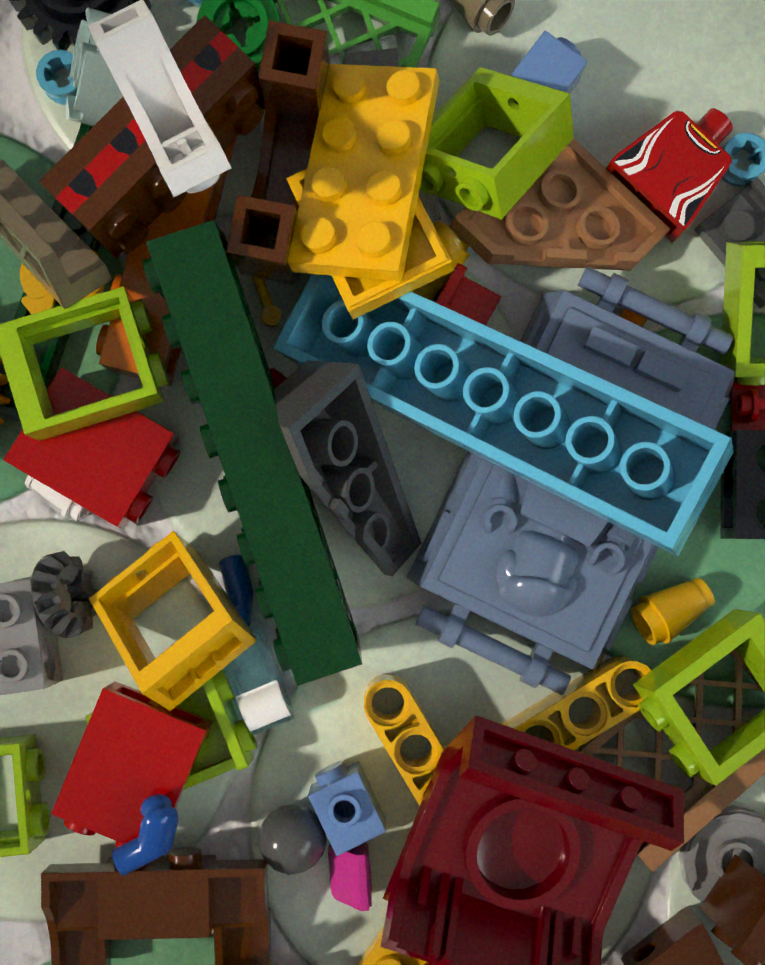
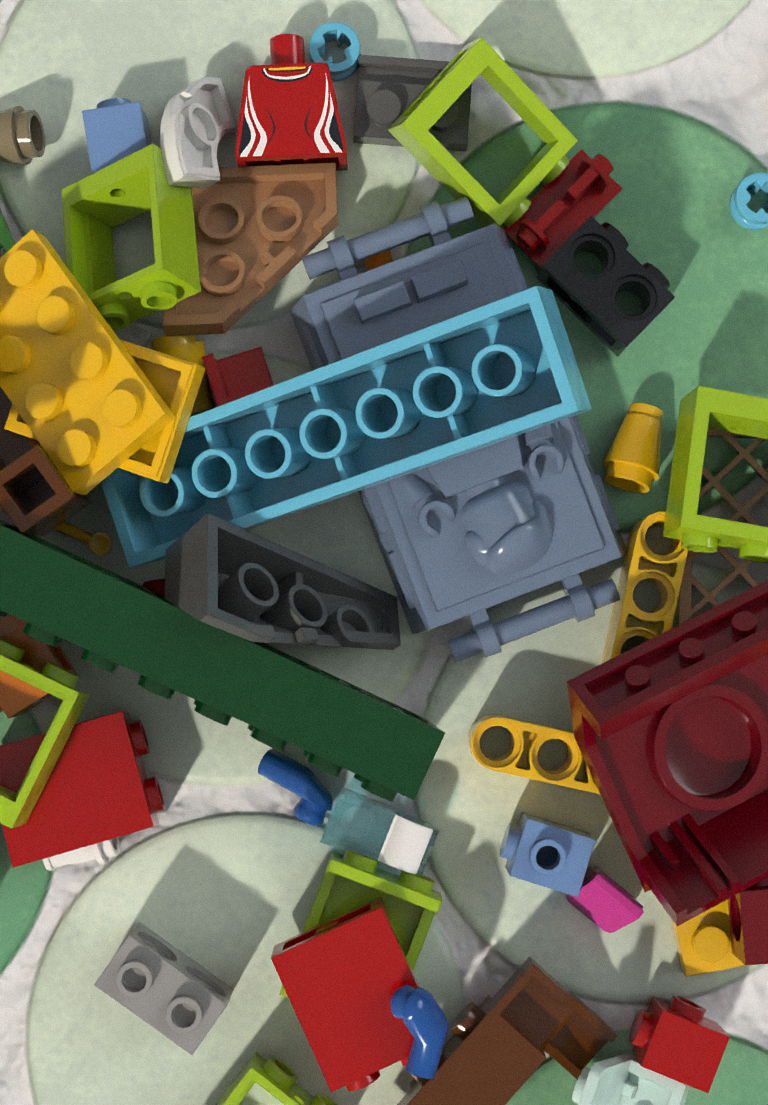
camera: 50 degrees left, 0 degrees up
dark grey gear [31,551,99,638] -> none
yellow window [89,530,257,711] -> none
dark grey piece [258,804,327,875] -> none
none -> white tile [160,77,237,189]

